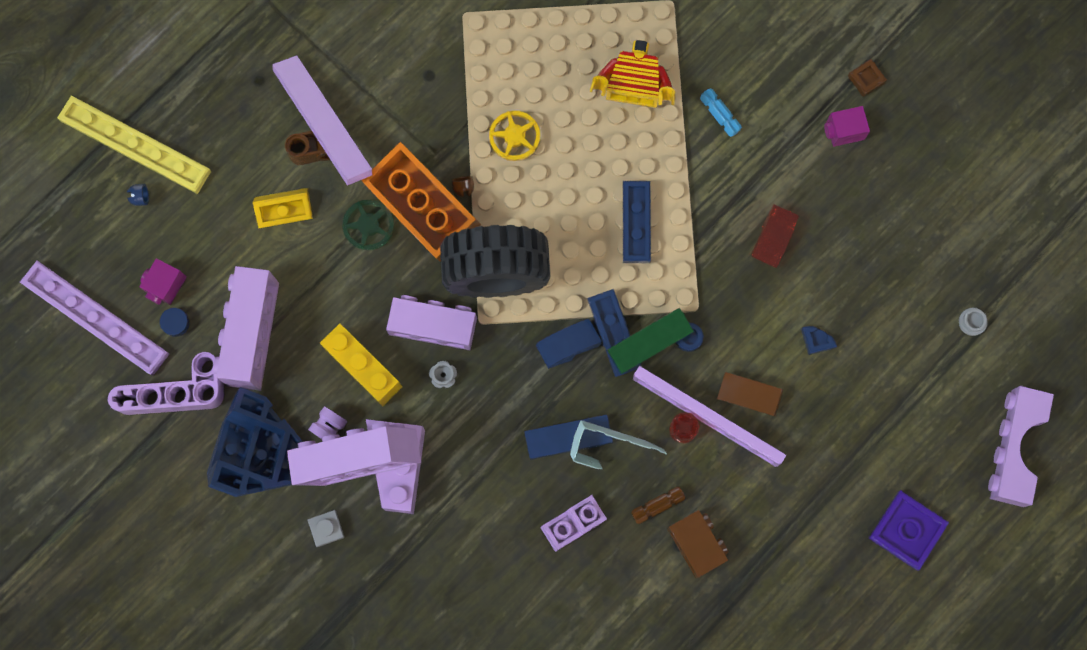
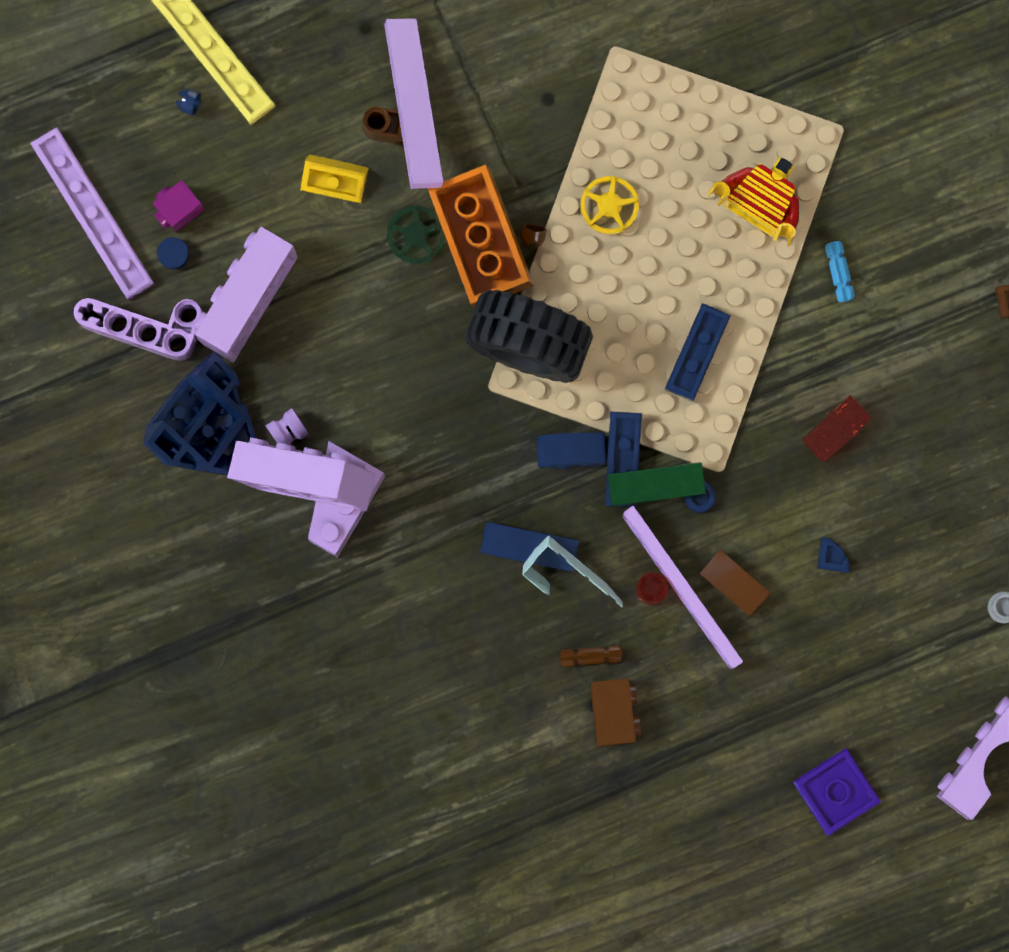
camera: 20 degrees right, 5 degrees up
light grey plate [308,510,345,547] -> none
yellow brick [320,324,402,407] -> none
lavender brick [386,295,477,350] -> none
light grey plate [429,361,457,388] -> none
lavender slope [541,495,607,552] -> none
magenta brick [824,106,870,147] -> none

